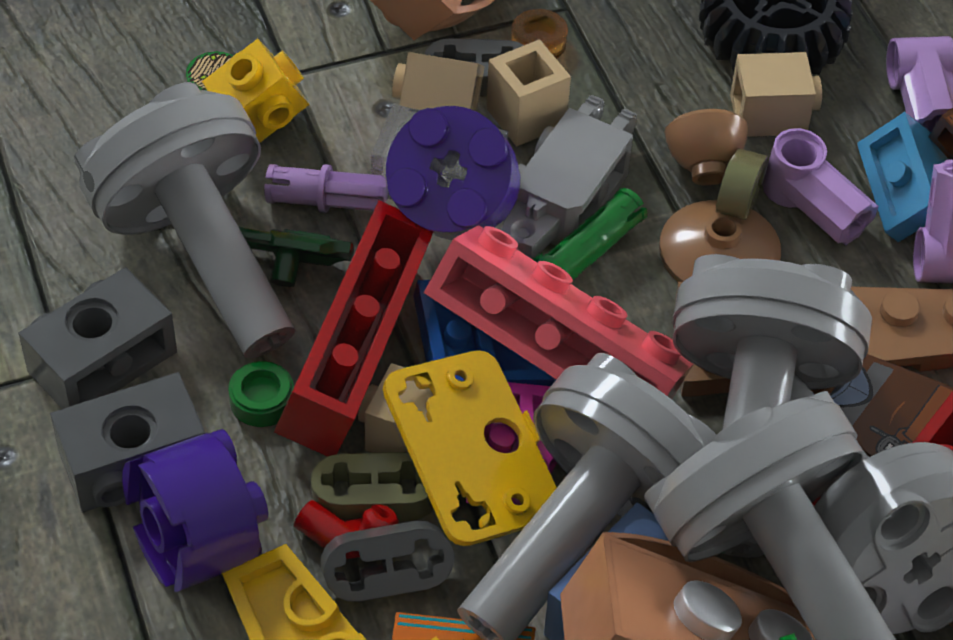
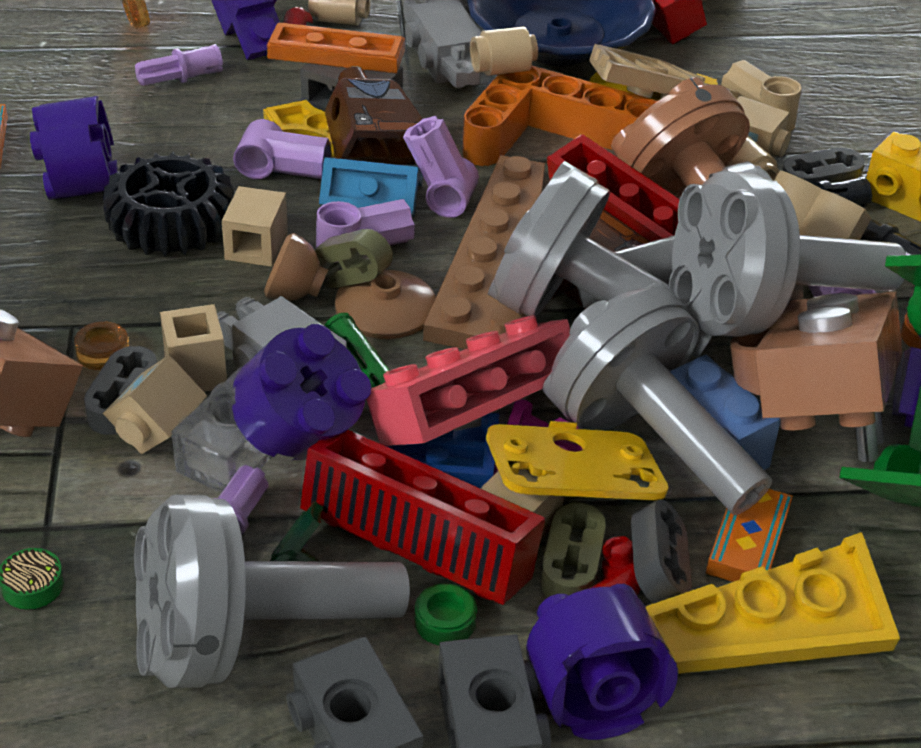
camera: 75 degrees left, 10 degrees down
yellow brick [202,38,310,142] -> none

